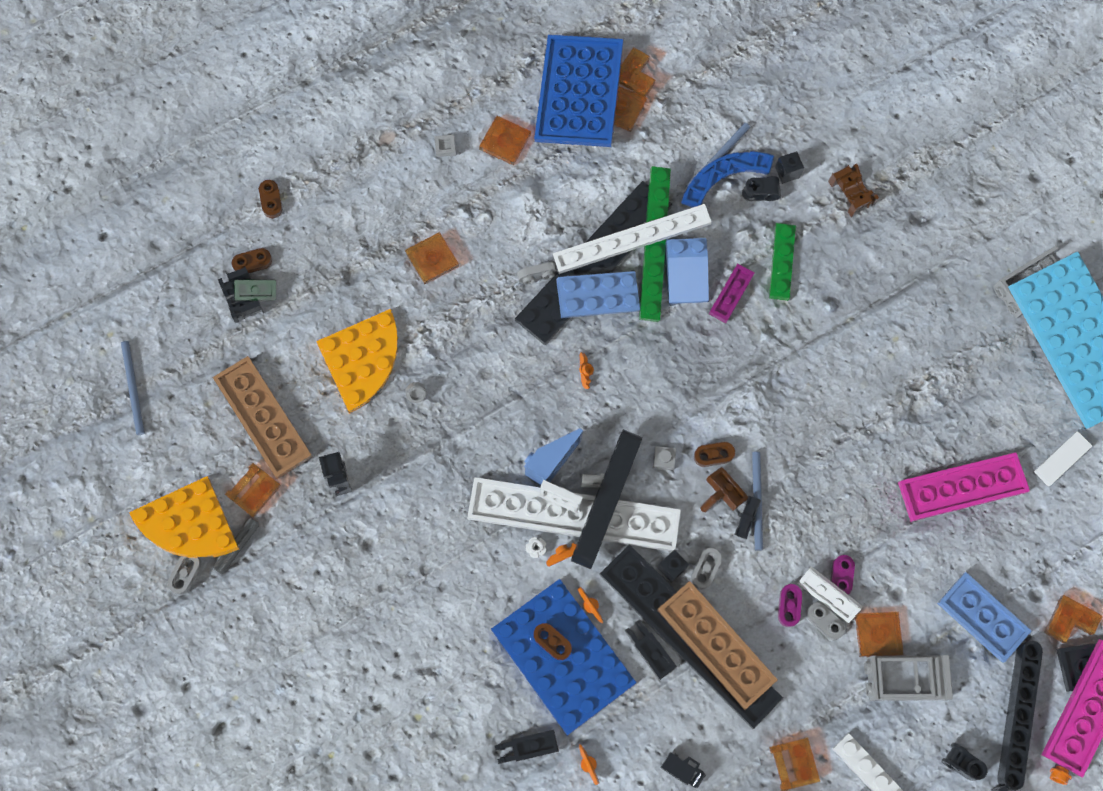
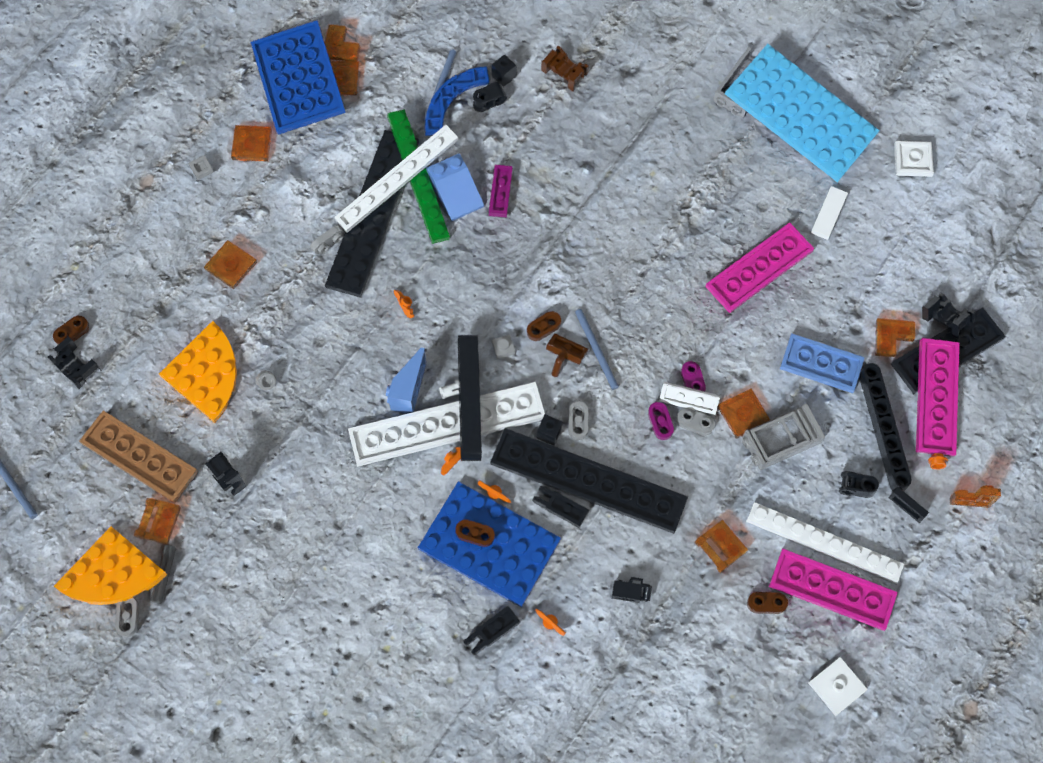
camera: 20 degrees left, 5 degrees down
plate [234,279,276,300] -> none
reddish brown plate [258,180,283,219] -> none
white plate [526,537,546,558] -> none
white plate [540,480,583,513] -> none
medium blue plate [556,271,640,318] -> none
medium nougat plate [658,581,778,709] -> none
black pin [734,496,761,540] -> none
green plate [769,223,796,301] -> none

